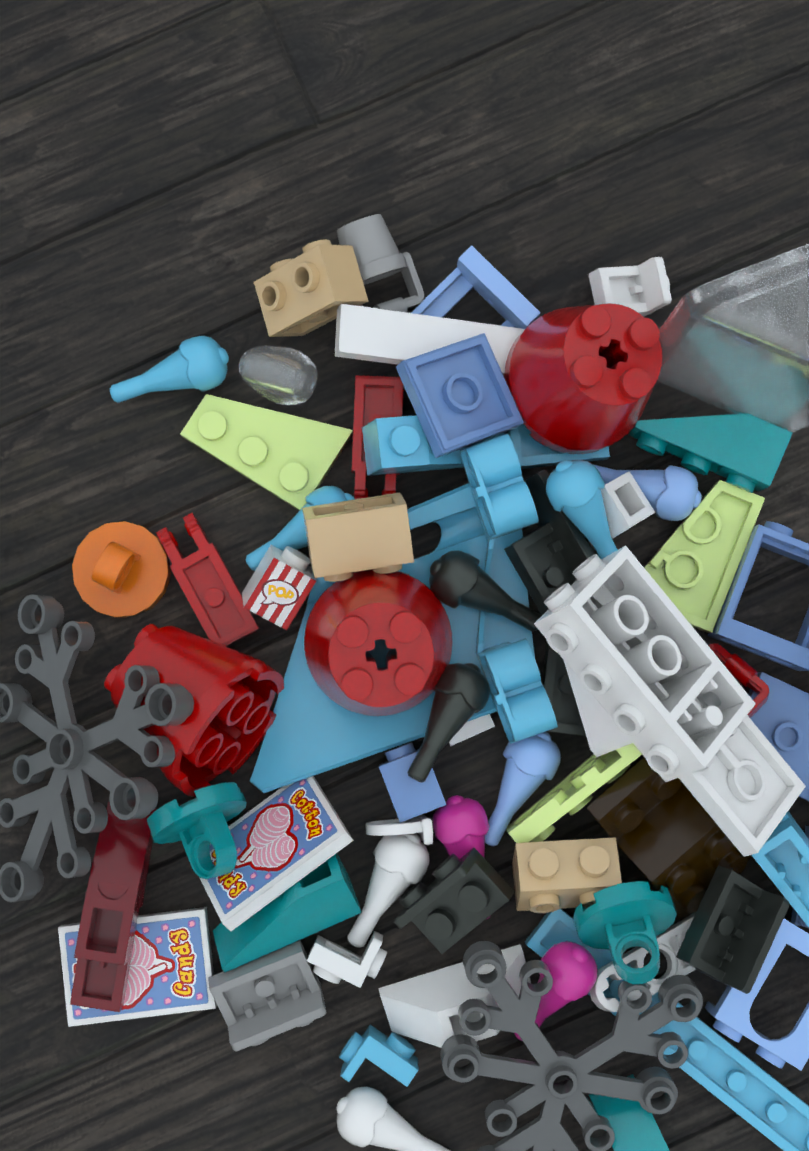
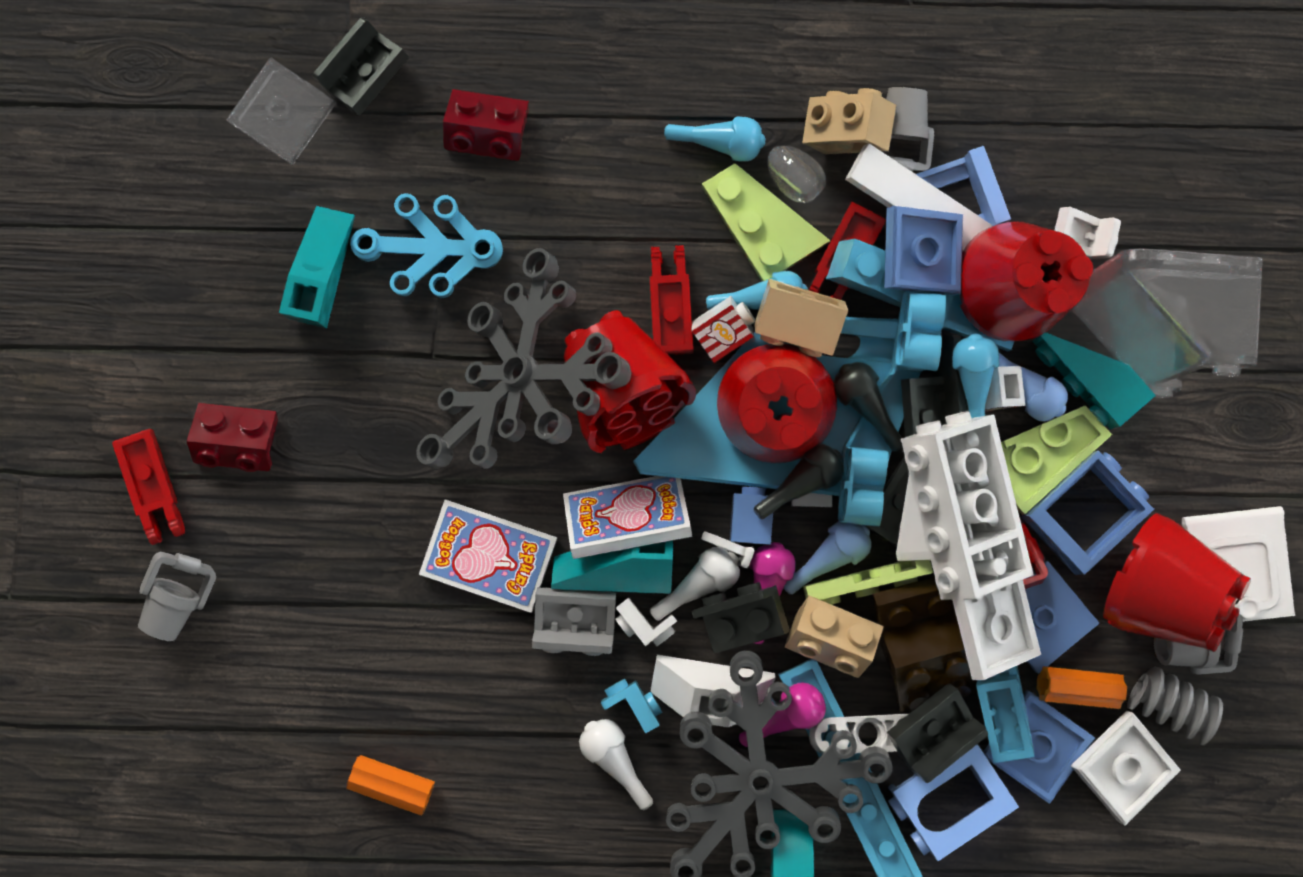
camera: 30 degrees right, 0 degrees up
dark red slope [70,801,158,1012] -> none
orange tile [72,521,171,618] -> none
teal tile [147,782,247,879] -> none
teal tile [573,881,677,984] -> none

